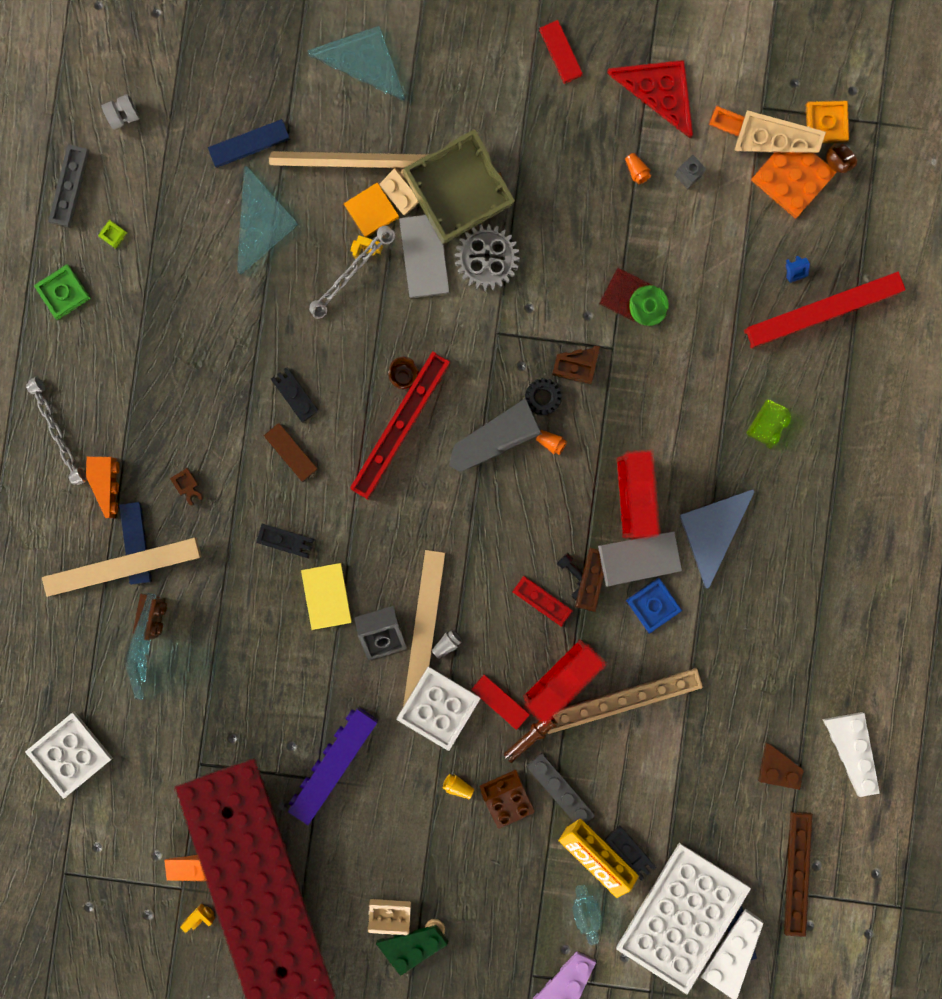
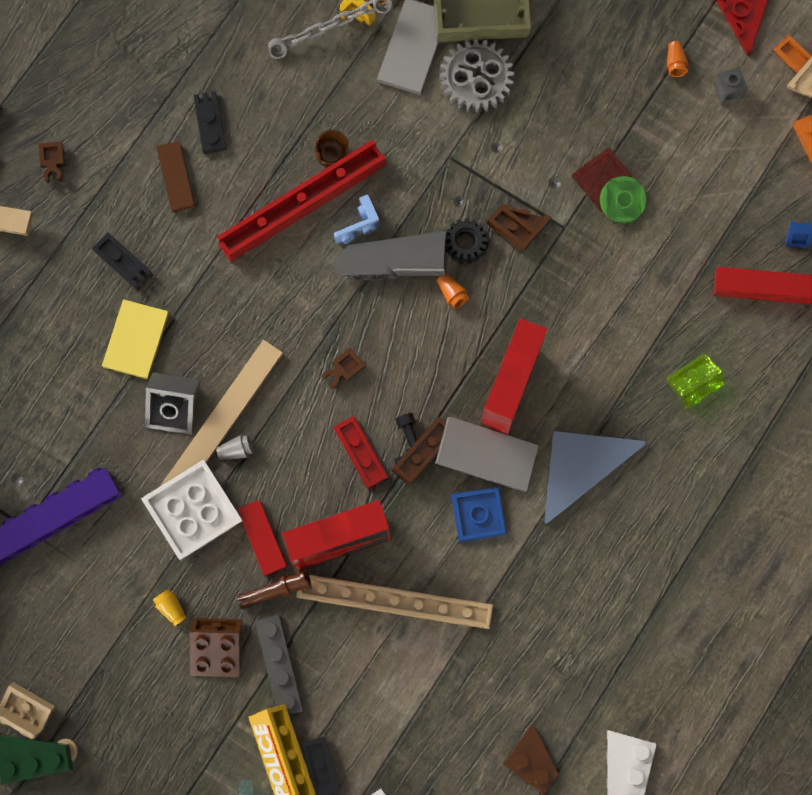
camera: 30 degrees right, 10 degrees down
none -> reddish brown plate [322,348,365,389]
none -> light blue bracket [334,194,379,244]

